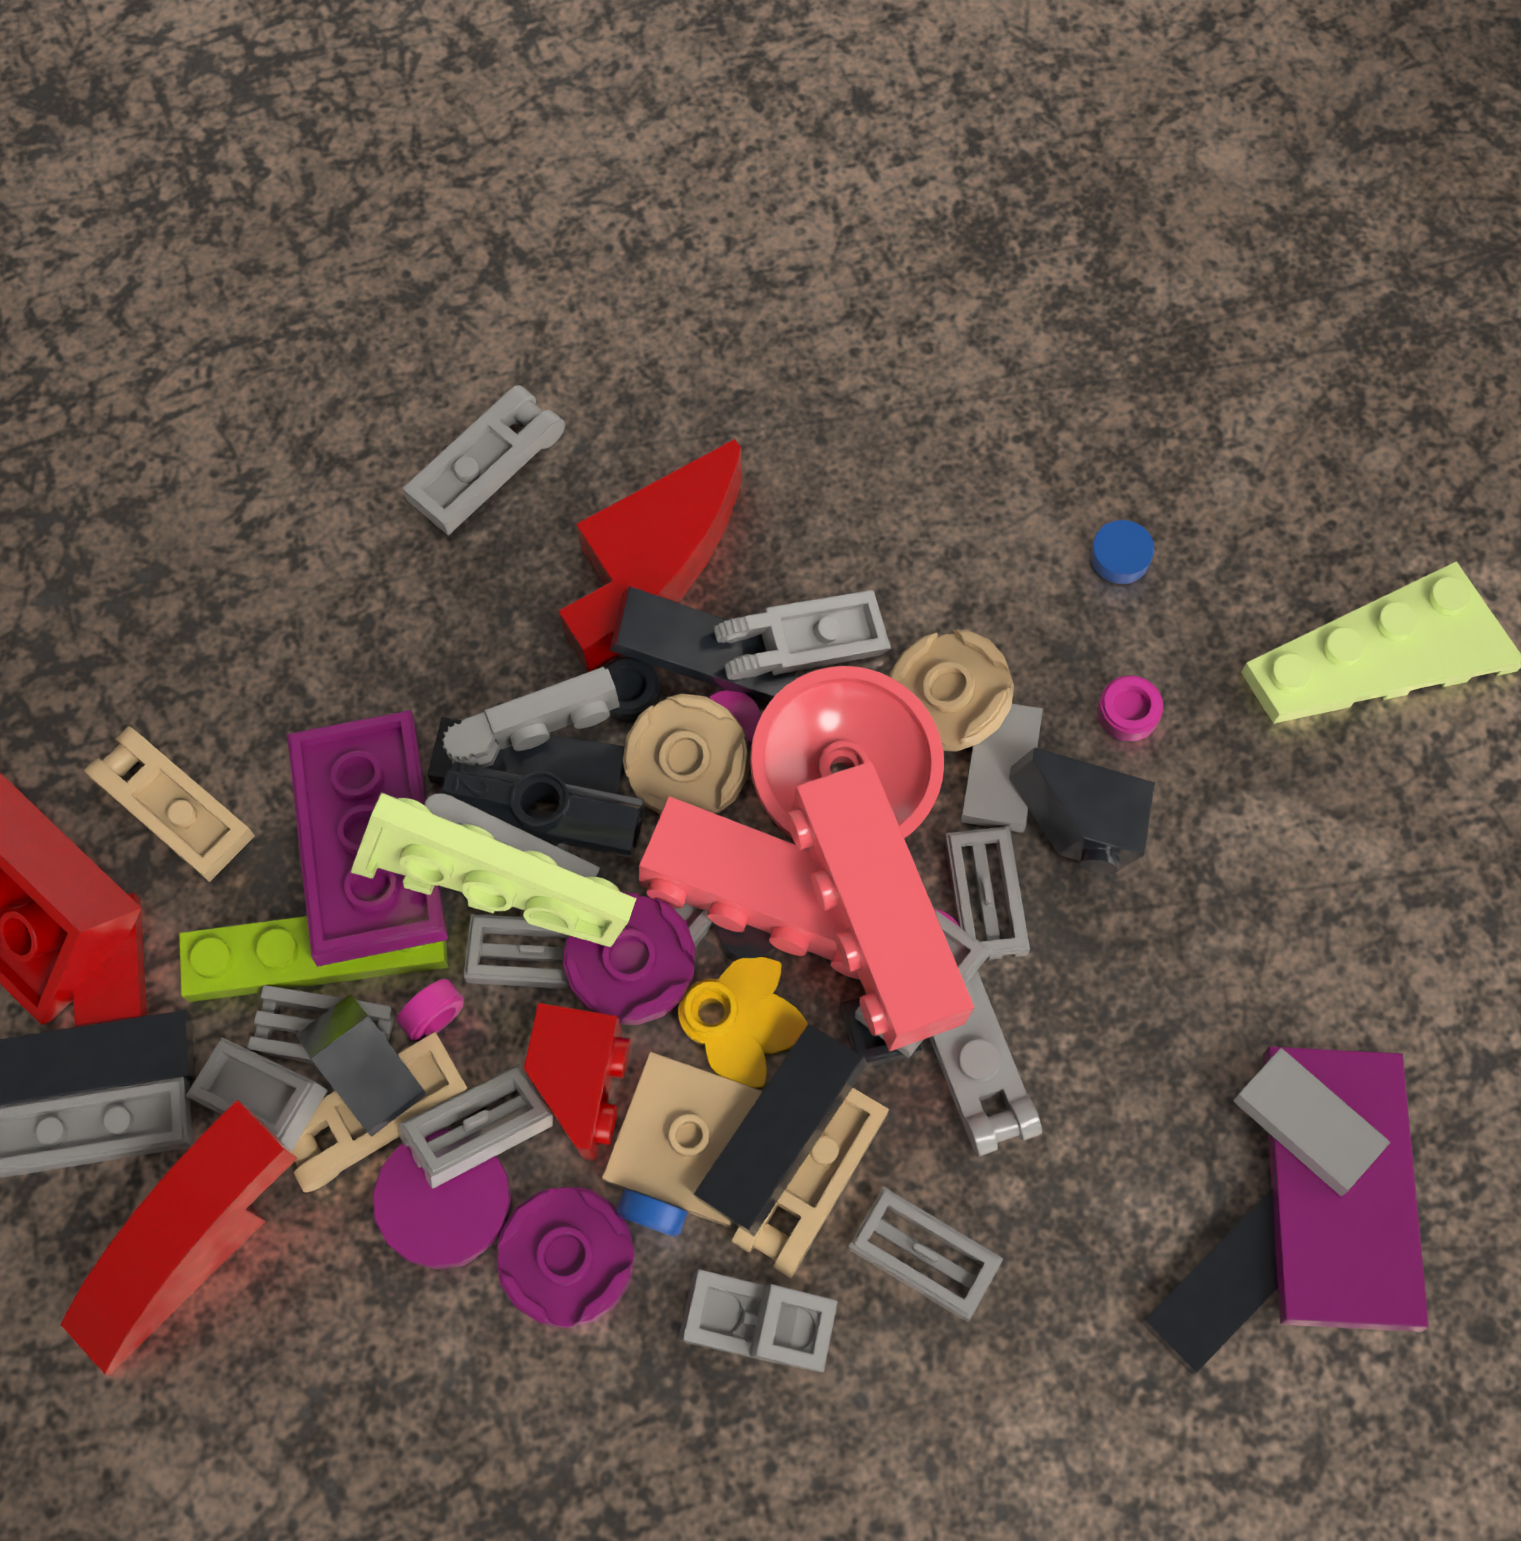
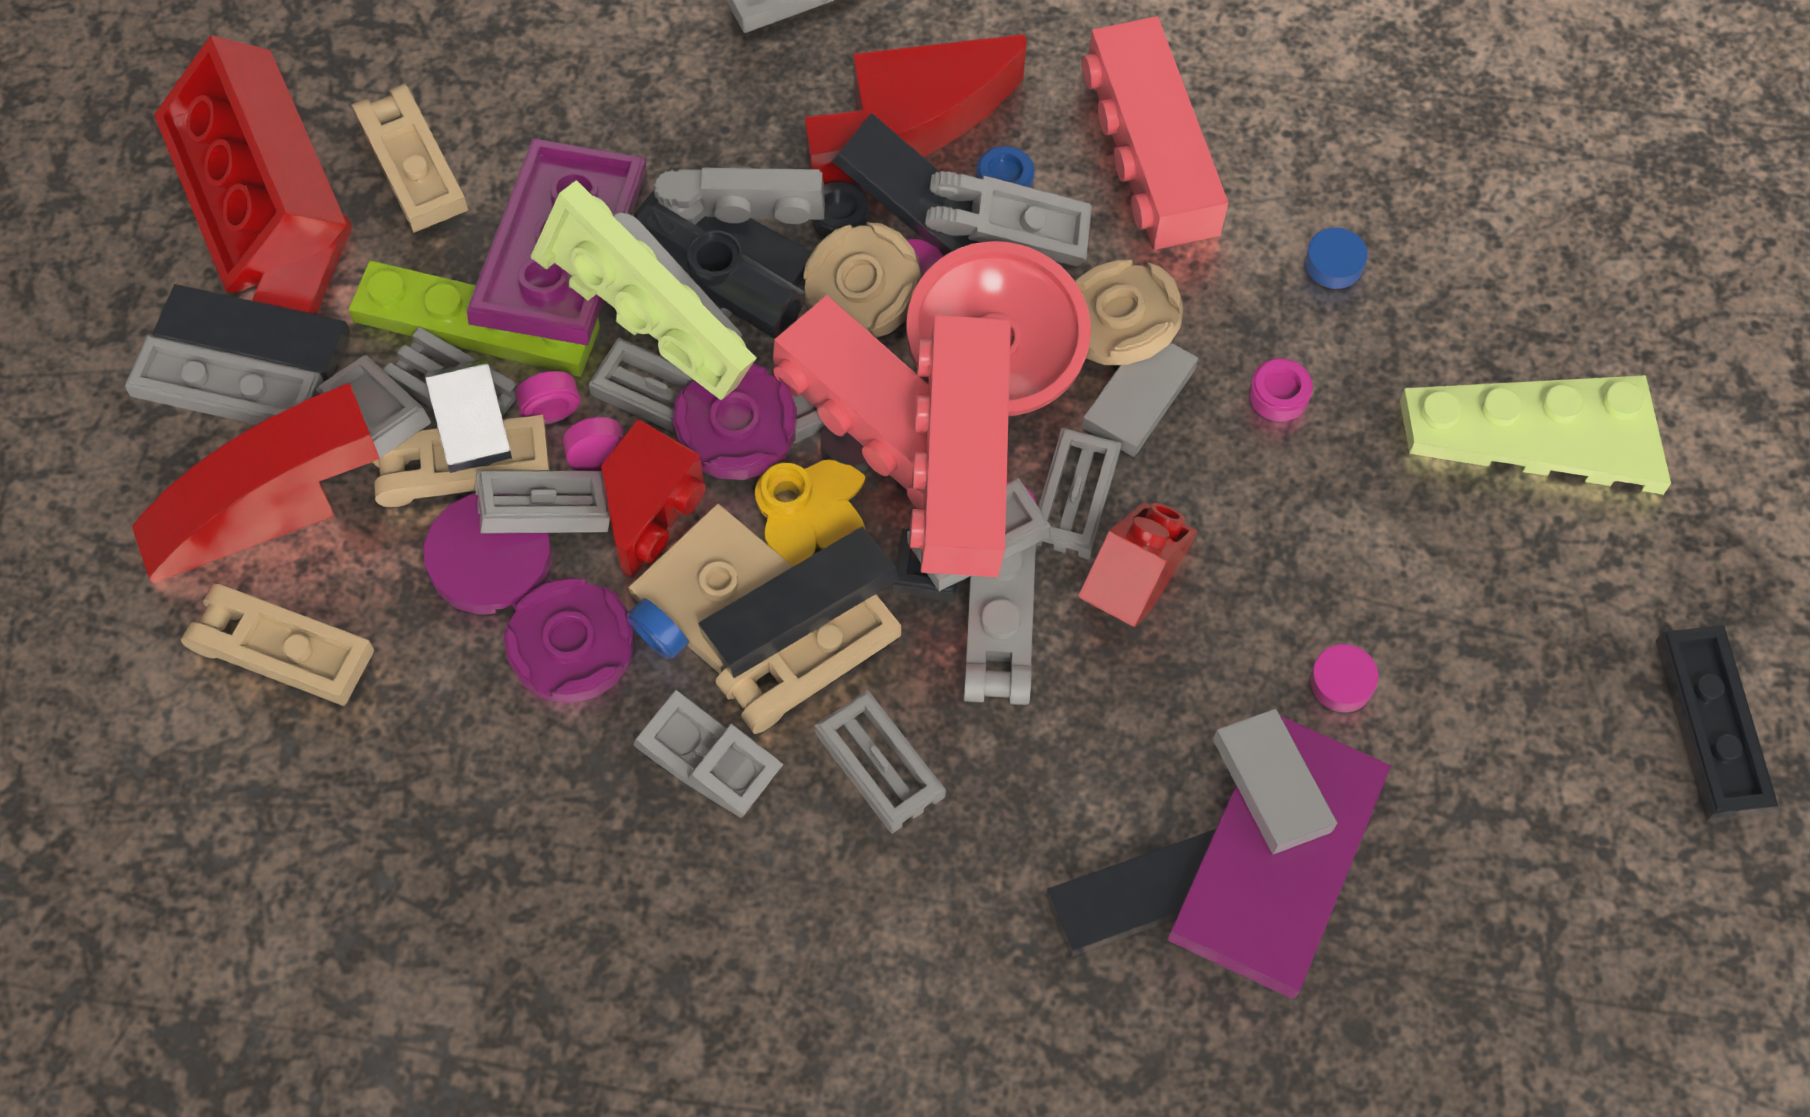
camera: 20 degrees right, 5 degrees down
black slope [1009,747,1155,874] -> none
none -> tan plate [181,584,374,706]
none -> dark pink tile [563,417,625,471]
none -> blue tile [976,146,1035,188]
none -> slope [1078,502,1198,627]
none -> coral brick [1081,16,1229,250]
none -> dark pink tile [1310,644,1379,713]

